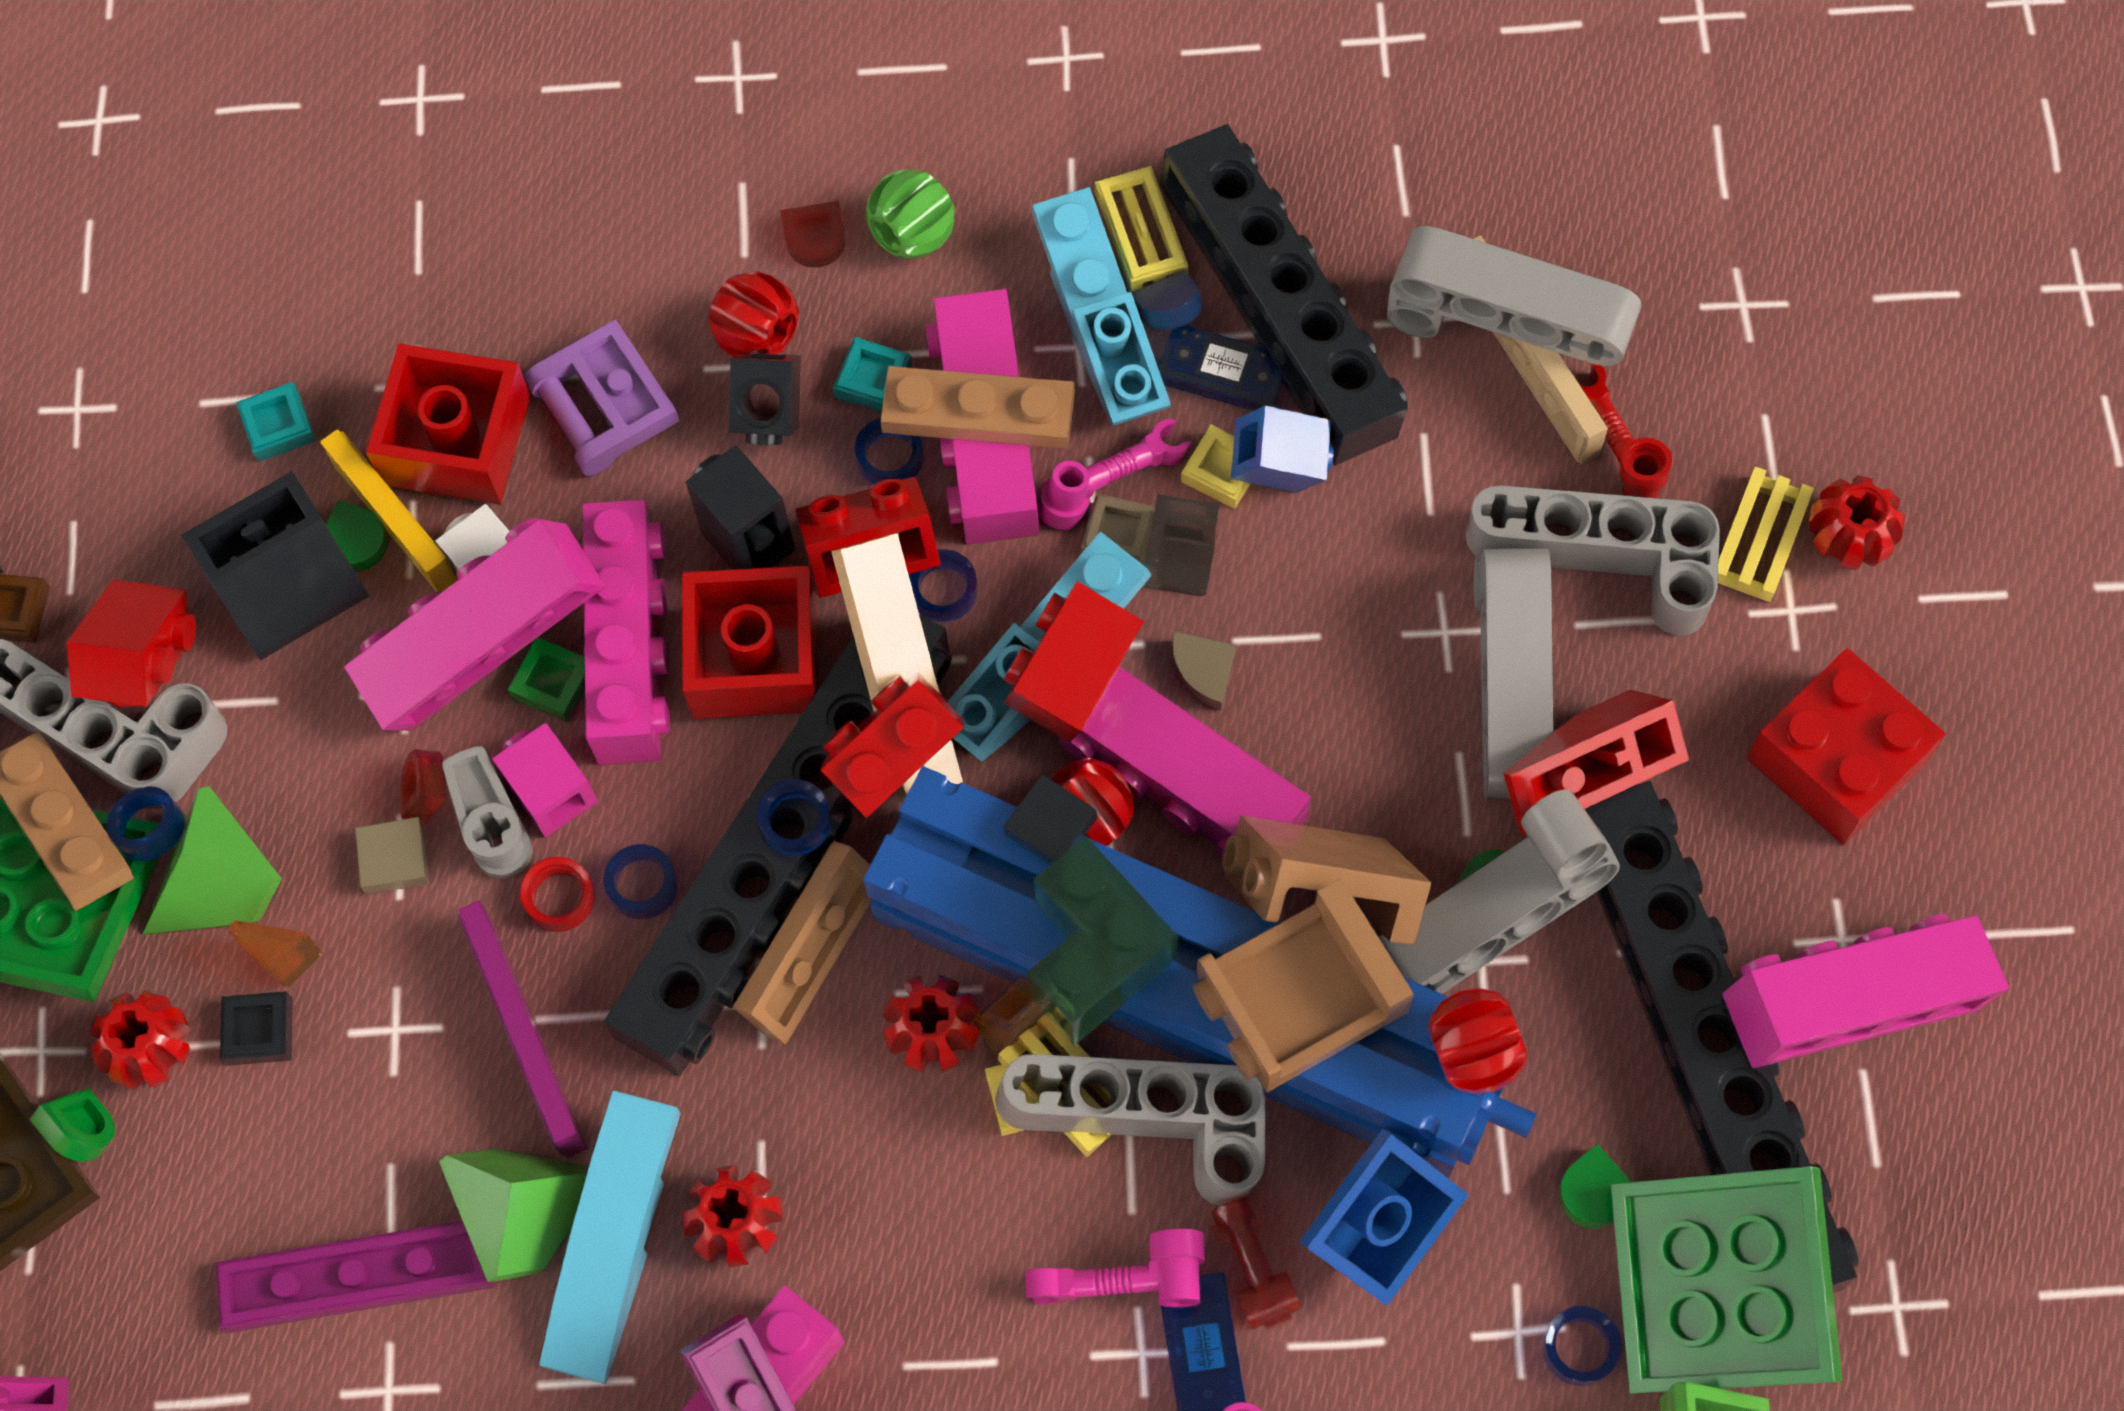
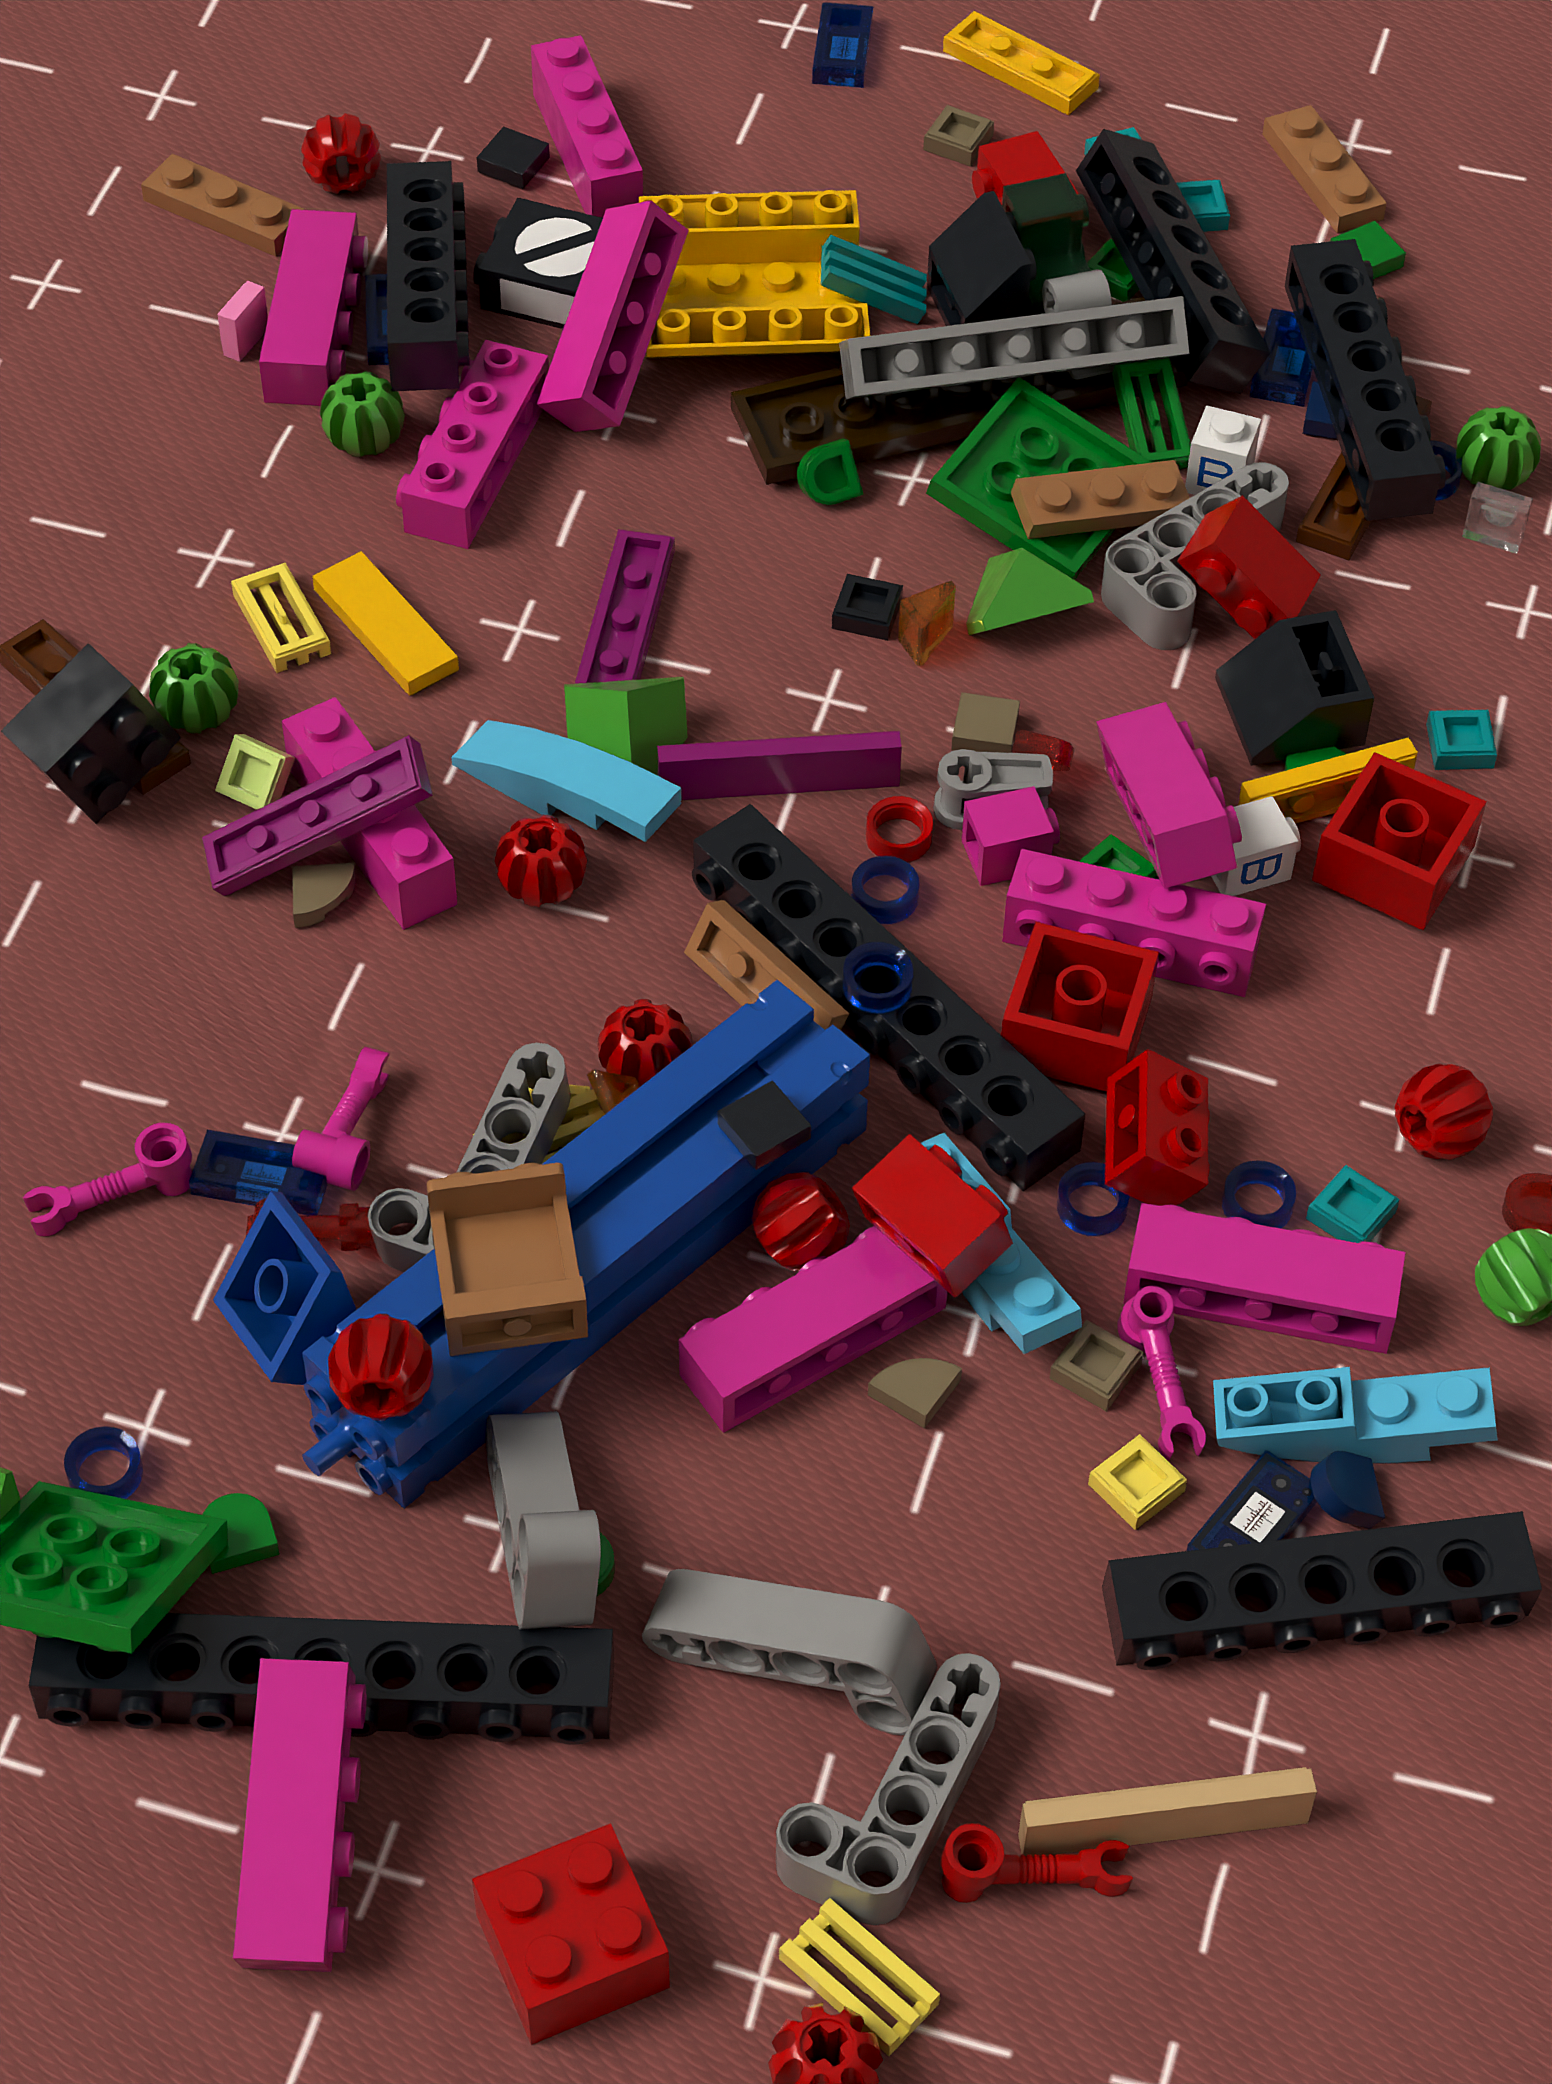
camera: 105 degrees right, 15 degrees down
red piece [89,990,191,1089] -> none
clear blue piece [107,786,185,861] -> none
medium lavender plate [524,319,679,476] -> none
black brick [685,445,796,570] -> none
black brick [729,352,801,445] -> none
red brick [821,671,964,818] -> none
tile [831,533,963,801] -> none
medium nougat plate [880,366,1075,449] -> none
clear green brick [1026,836,1177,1046] -> none
light yellow tile [1095,166,1188,292] -> none
clear smoke panel [1145,494,1220,596] -> none
medium nougat panel [1222,815,1432,945] -> none
brick [1231,406,1334,493] -> none
light grey beam [1387,226,1642,366] -> none
red slope [1503,689,1689,835] -> none

